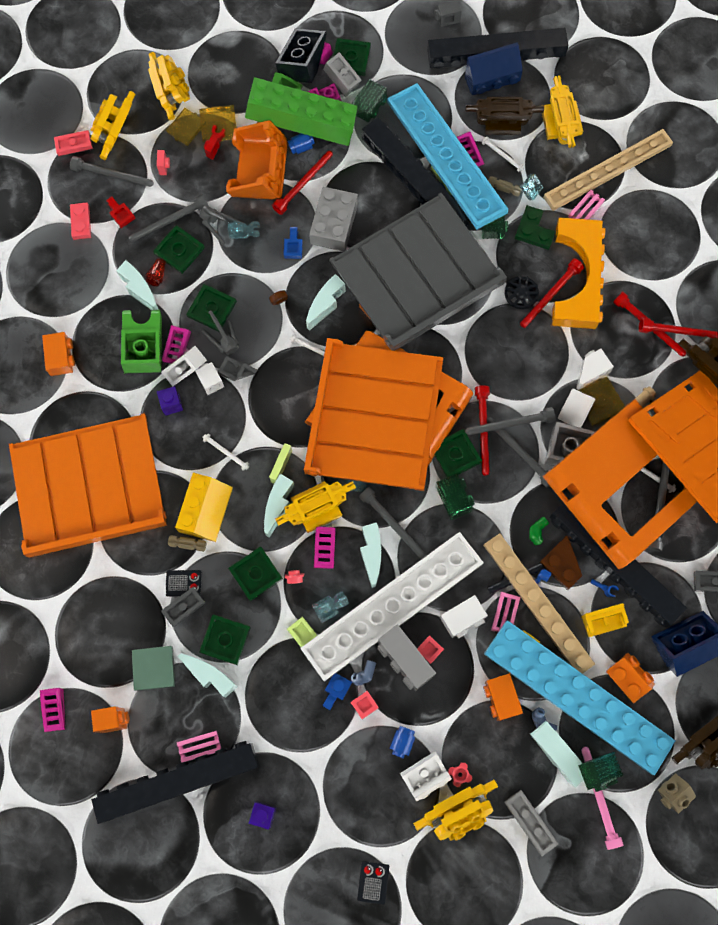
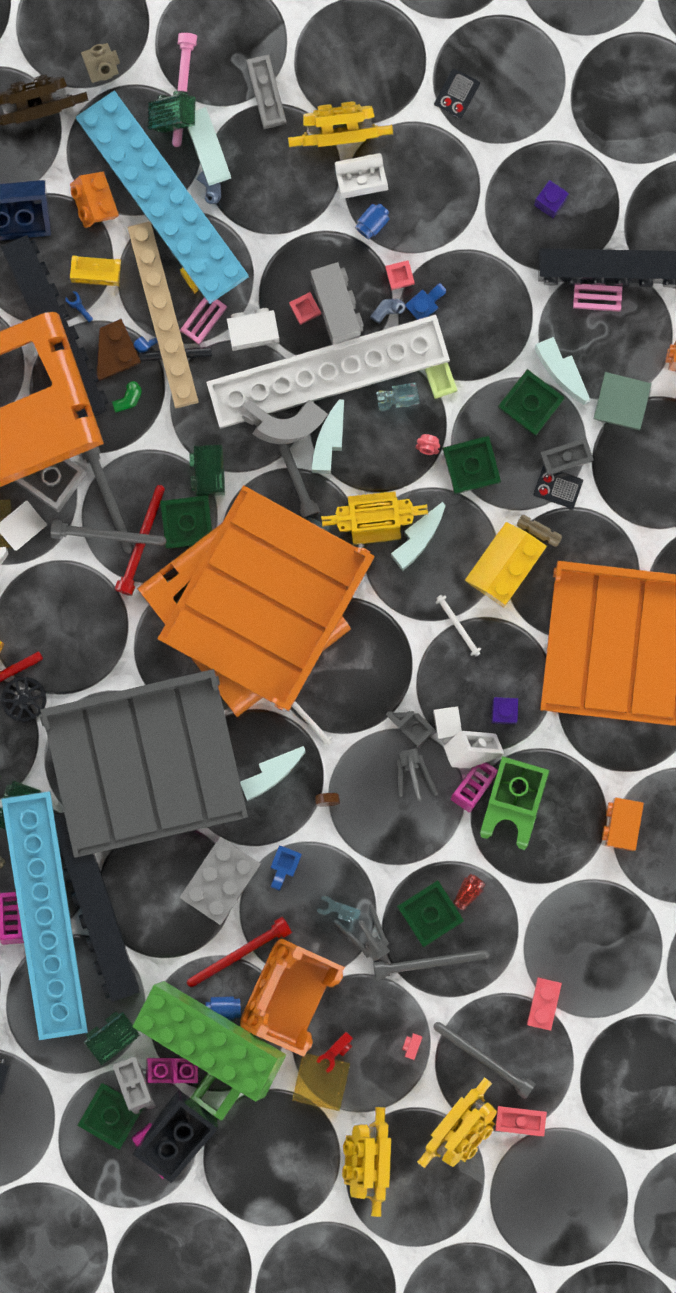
camera: 165 degrees left, 10 degrees up
red plate [106,196,136,228] -> none
light aqua slope [116,260,158,310] -> none
clear yellow piece [166,108,206,146] -> none
dark green plate [186,284,237,332] -> none
yellowish green tile [269,444,292,483] -> none
dark pink slope [314,527,336,569] -> none
coral plate [448,763,472,787] -> none
orange brick [483,673,523,721] -> none
none -> light grey arch [239,400,328,444]

